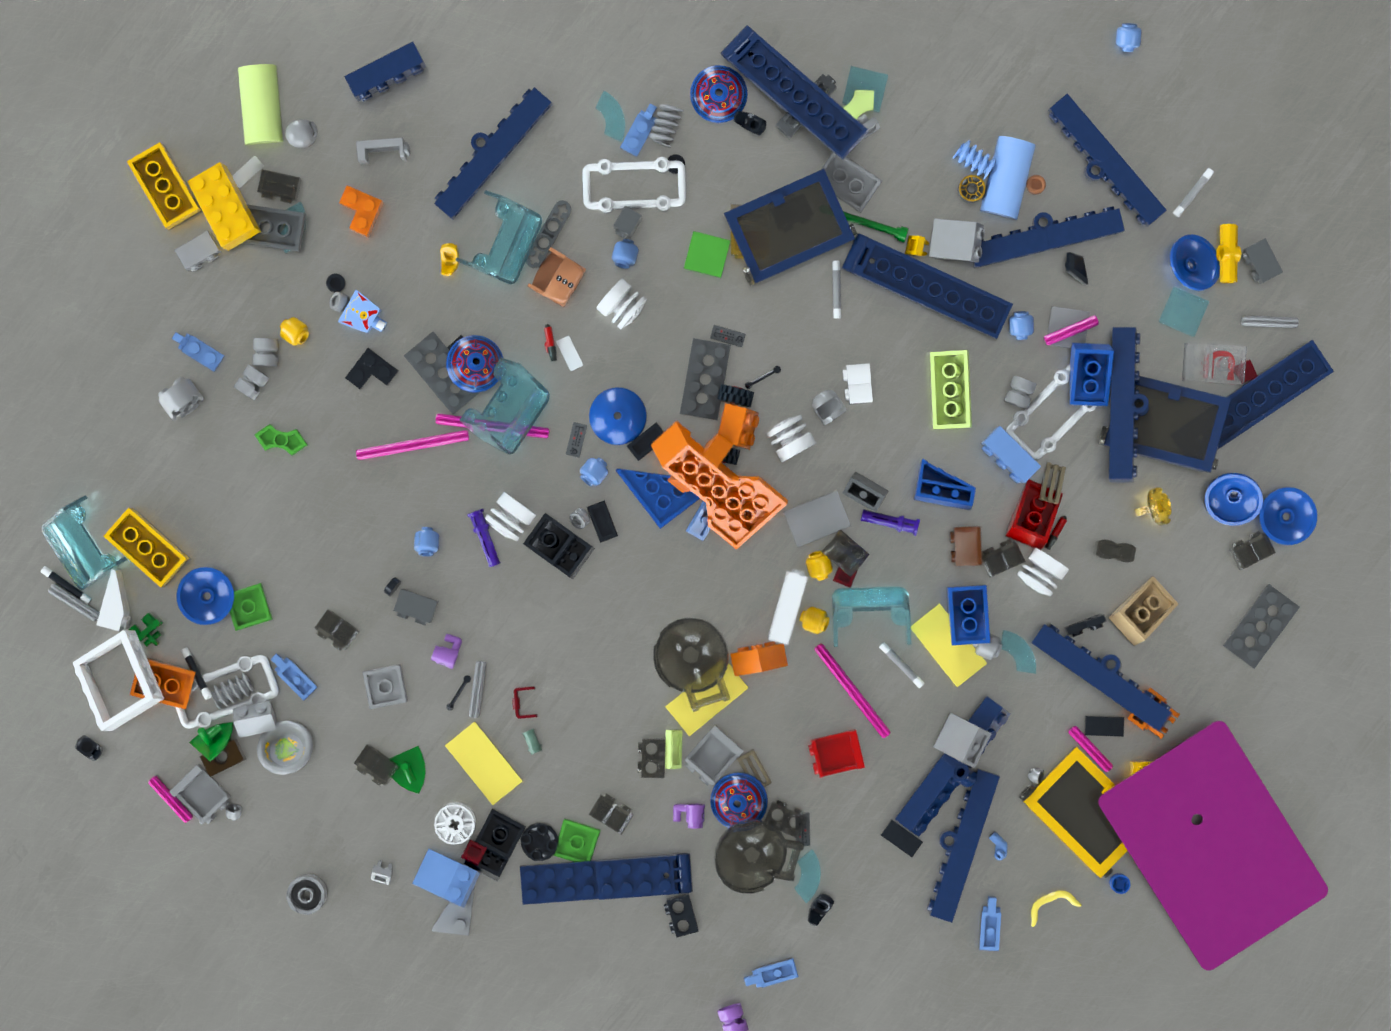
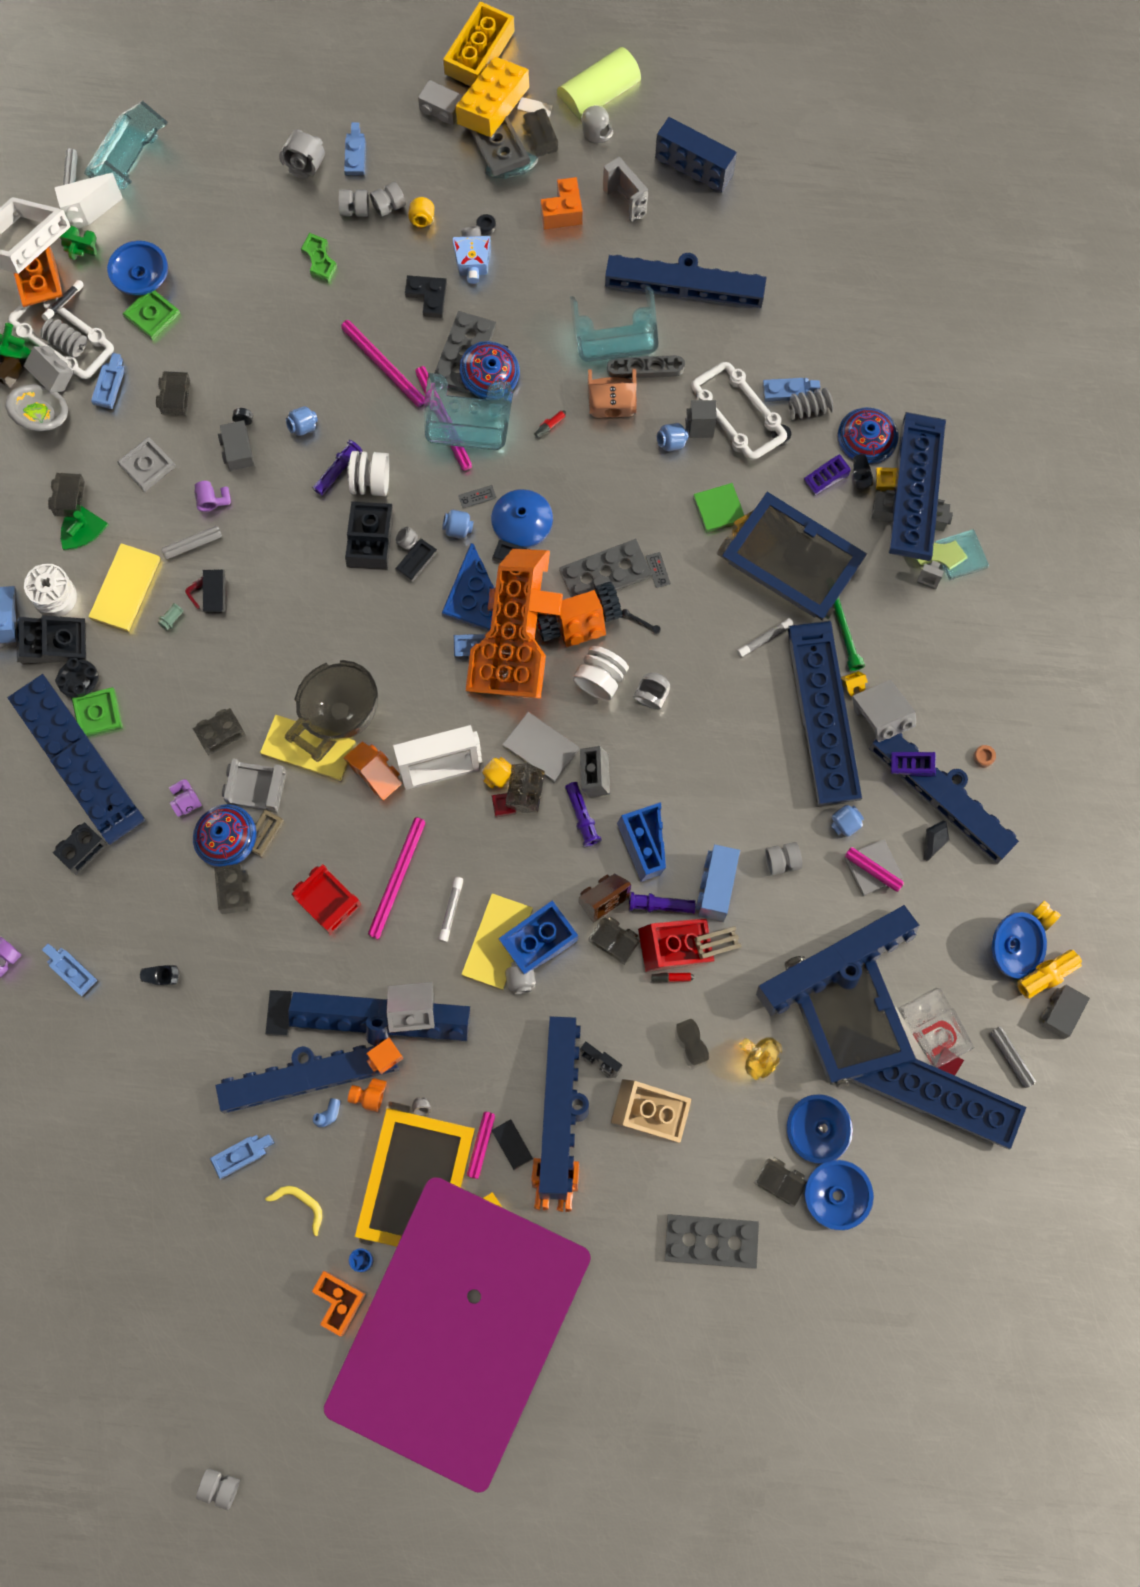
camera: 50 degrees right, 15 degrees down
black bar [41,566,92,605] -> none
yellow brick [103,508,189,587] -> none
yellow hair [440,243,459,276] -> none
black hinge [446,675,471,711] -> none
dark red tile [461,839,487,866] -> none
white sticker [556,335,583,371] -> none
clear smoke brick [589,793,634,835] -> none
clear light blue tile [595,91,625,142] -> none
white wheel [596,278,647,330] -> none
yellowish green tile [665,730,682,769] -> none
clear smoke windscreen [714,819,805,894] -> none
clear light blue tile [794,849,821,903] -> none
dark grey sticker [795,812,810,846] -> none
yellow head [800,606,830,634] -> none
light grey tile [817,152,882,213] -> none
clear light blue windscreen [832,587,911,647] -> none
white brick [843,363,873,404] -> none
yellowish green brick [930,350,972,429] -> none
light blue piece [953,140,996,180] -> none
wheel [958,175,986,203] -> none
light blue brick [980,136,1036,220] -> none
clear light blue tile [1001,630,1036,674] -> none
white bar [1006,364,1096,460] -> none
white wheel [1017,548,1069,597] -> none
dark blue hinge [1048,93,1167,227] -> none
blue slope [1069,343,1114,406] -> none
clear light blue tile [1159,287,1209,337] -> none
light grey bar [1173,168,1214,218] -> none
none -> black tile [203,569,225,612]
none -> orange brick [312,1271,366,1336]
none -> orange piece [347,1078,387,1112]
none -> orange brick [367,1038,404,1074]
none -> dark purple pin [629,892,696,914]
none -> dark purple slope [804,454,851,495]
none -> yellow tile [876,468,897,492]
none -> dark purple slope [891,752,936,776]
none -> yellow wheel [1031,900,1061,931]

